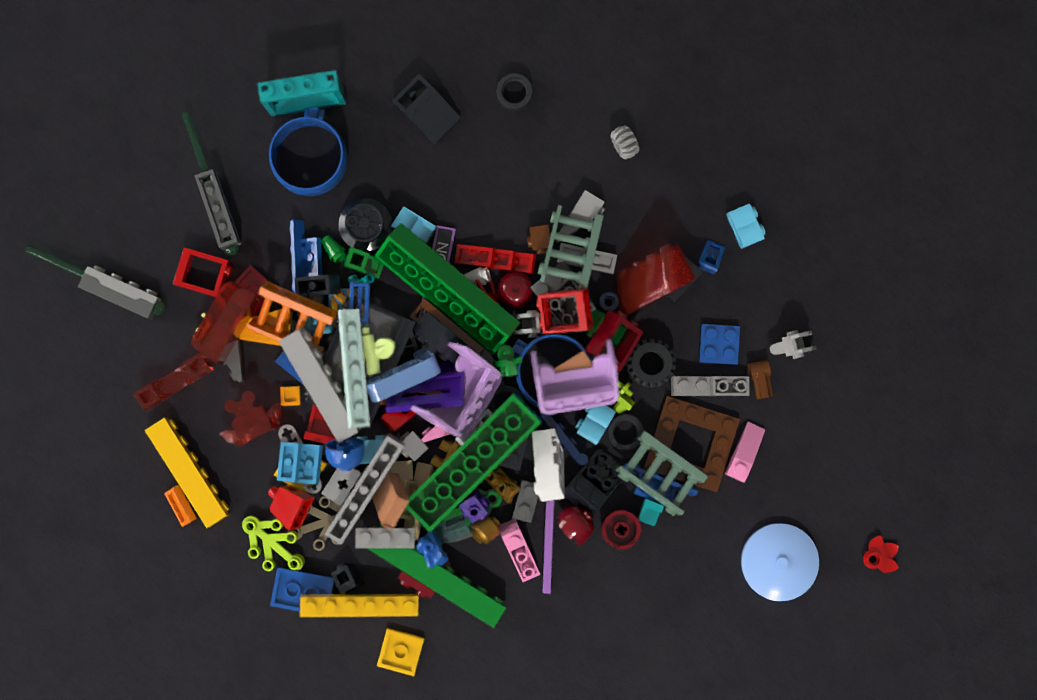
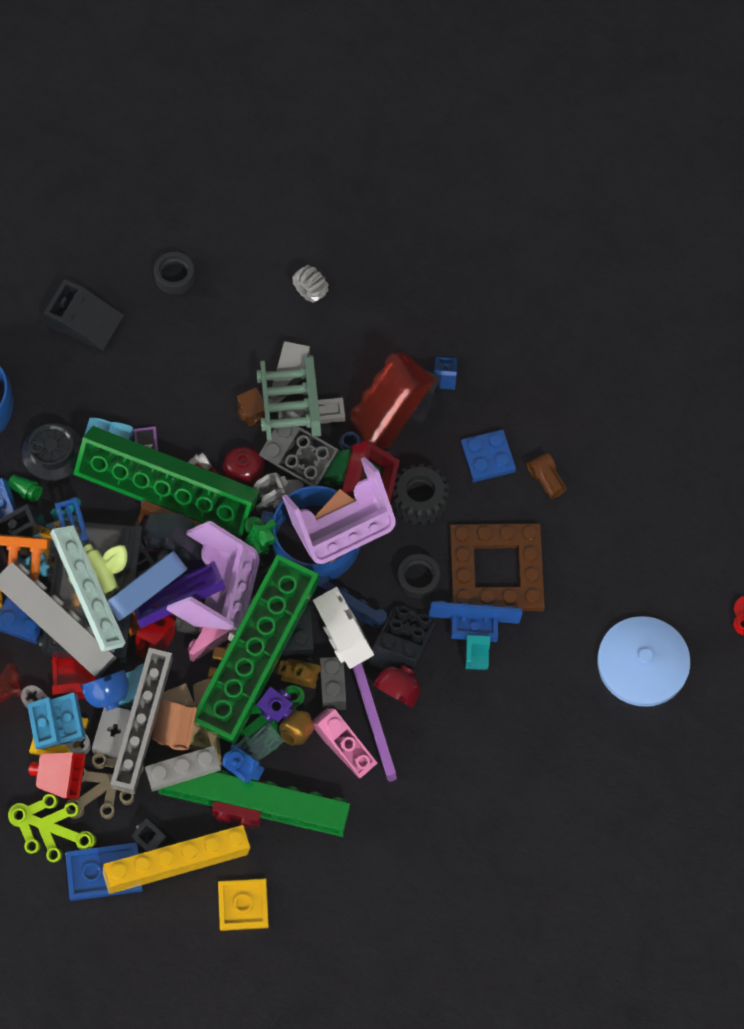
camera: 20 degrees left, 20 degrees down
light orange tile [280,386,301,406] -> none
green brick [343,247,384,279] -> none
light grey brick [400,431,429,461] -> none
red slope [455,244,536,274] -> none
red window [537,288,593,334] -> none
medium azure brick [575,405,616,445] -> none
dark red brick [601,509,641,549] -> none
lime hips [613,381,635,415] -> none
sand green fence [615,431,708,516] -> none
light grey slope [671,376,749,396] -> none
bright pink slope [724,422,765,483] -> none
medium azure brick [726,204,766,249] -> none
light grey hinge [769,330,816,359] -> none

